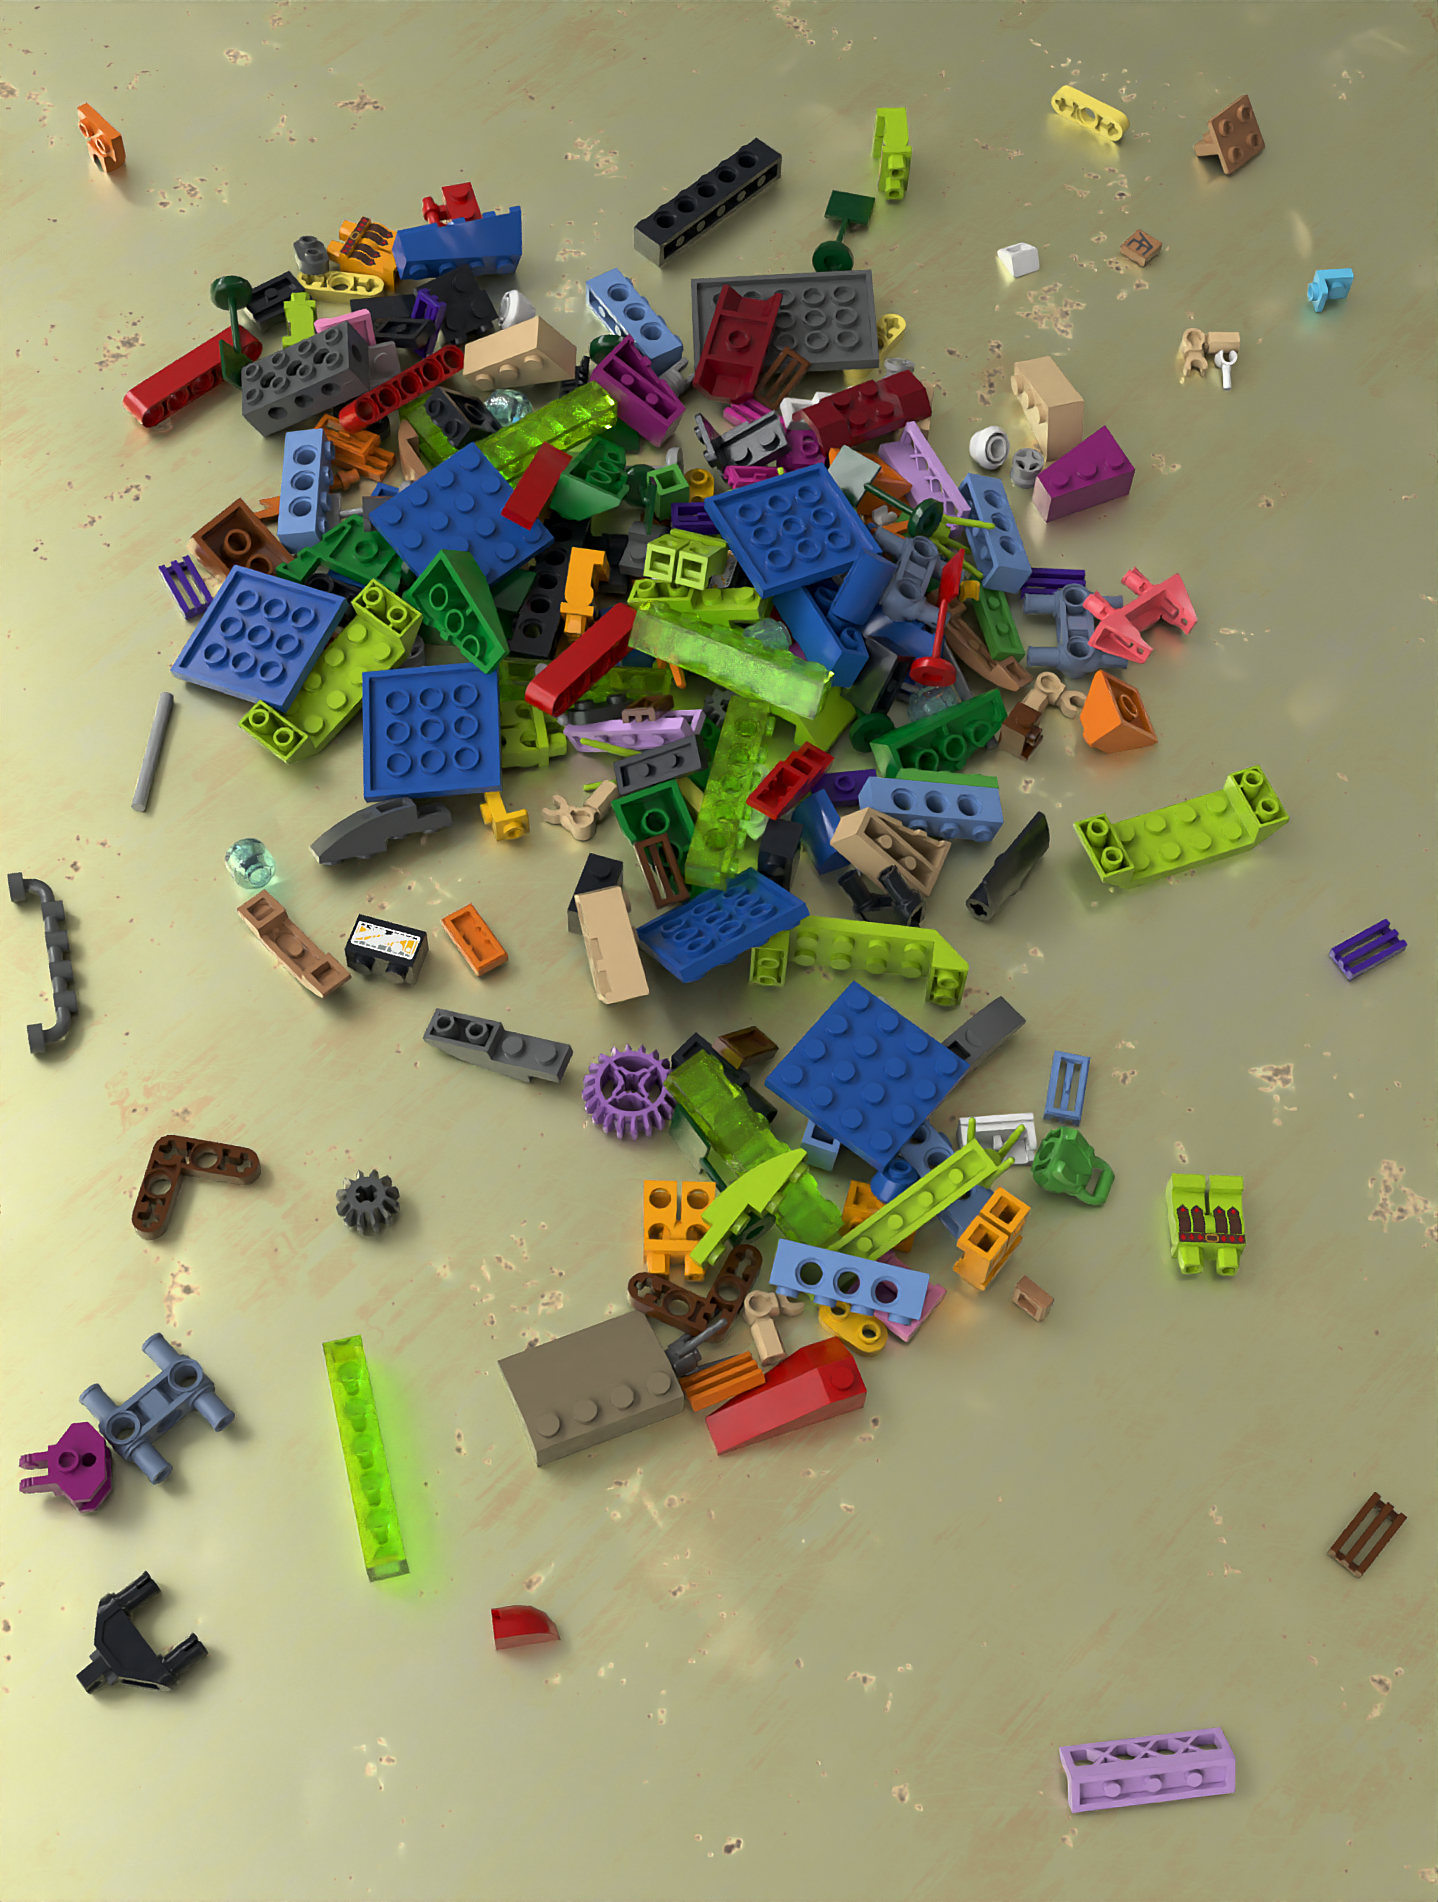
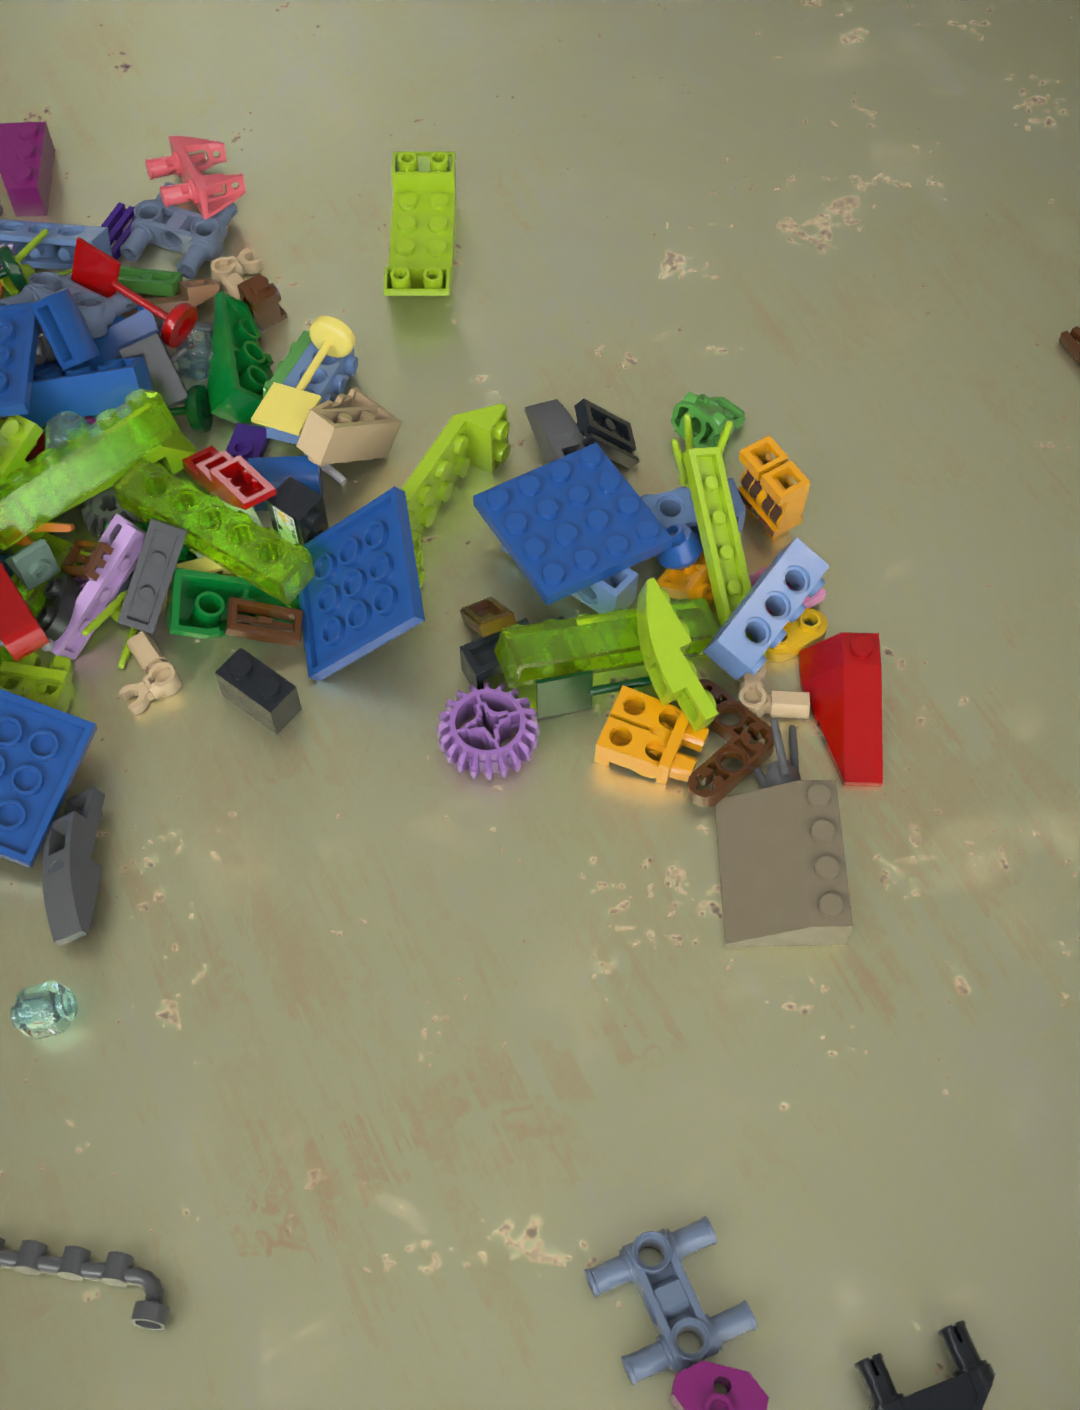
camera: 65 degrees left, 0 degrees up
reddish brown beam [131,1135,261,1240] -> none
medium nougat slope [237,889,352,999] -> none
clear neon green brick [322,1334,410,1583] -> none
dark grey gear [336,1169,400,1234] -> none
brick [344,914,429,985] -> none
dark grey slope [423,1008,573,1083] -> none
orange plate [441,903,509,977] -> none
yellow bracket [480,791,530,841] -> none
red brick [491,1605,561,1650] -> none
tan wedge [574,885,650,1004] -> none
orange tile [678,1351,766,1412] -> none
black connector [837,865,926,928] -> none
white hinge [956,1112,1037,1166] -> none
black panel [966,811,1050,921] -> none
medium nougat tile [1012,1275,1055,1322] -> none
medium blue tile [1043,1050,1091,1126] -> none
orange slope [1080,669,1158,754] -> none
lime hips [1165,1173,1246,1276] -> none
dark purple tile [1329,919,1408,981] -> none
none -> sand green bracket [5,539,60,591]
none -> light yellow piece [251,315,356,436]
none -> black plate [574,398,640,469]

